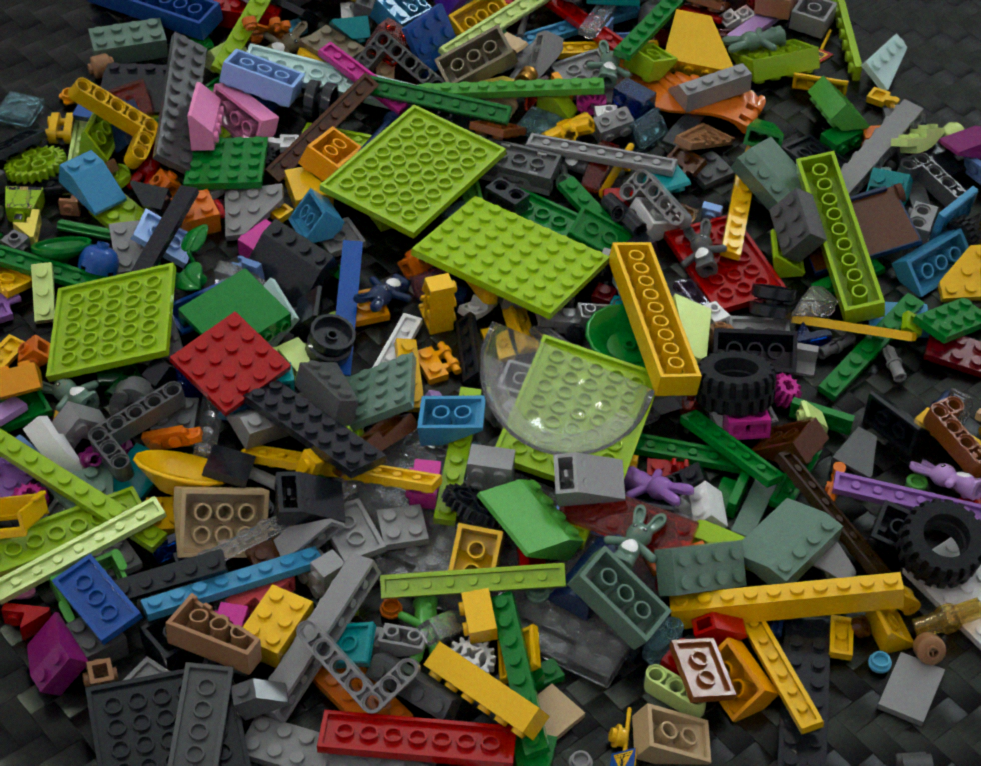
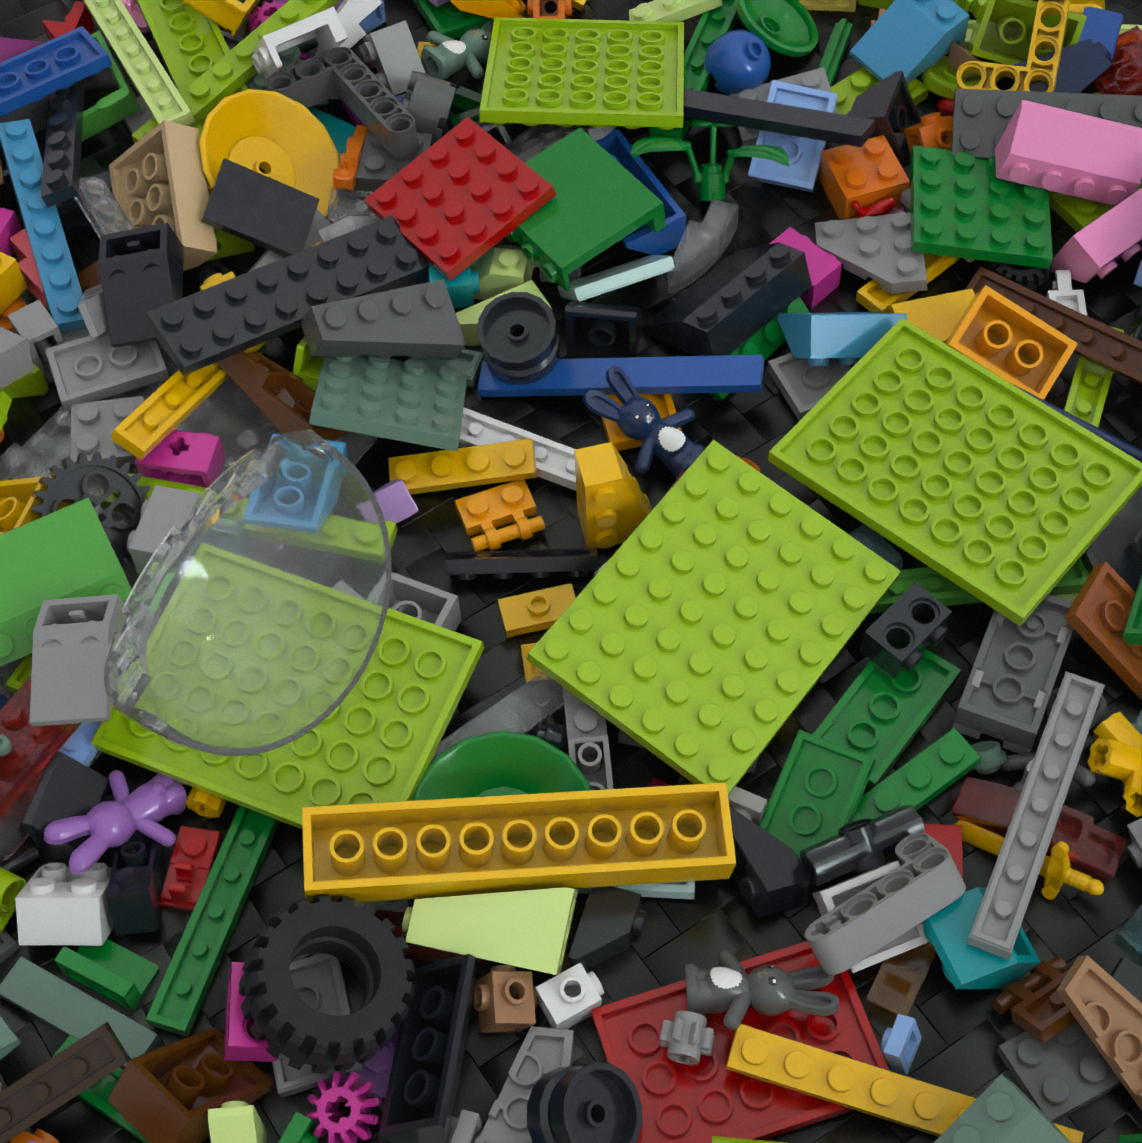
camera: 100 degrees right, 10 degrees up
medium blue plate [231,256,265,283] -> none
clear purple brick [673,278,710,305] -> none
green plate [679,410,784,488] -> none
none -> white panel [251,7,348,79]
none -> light grey gear [659,1011,715,1065]

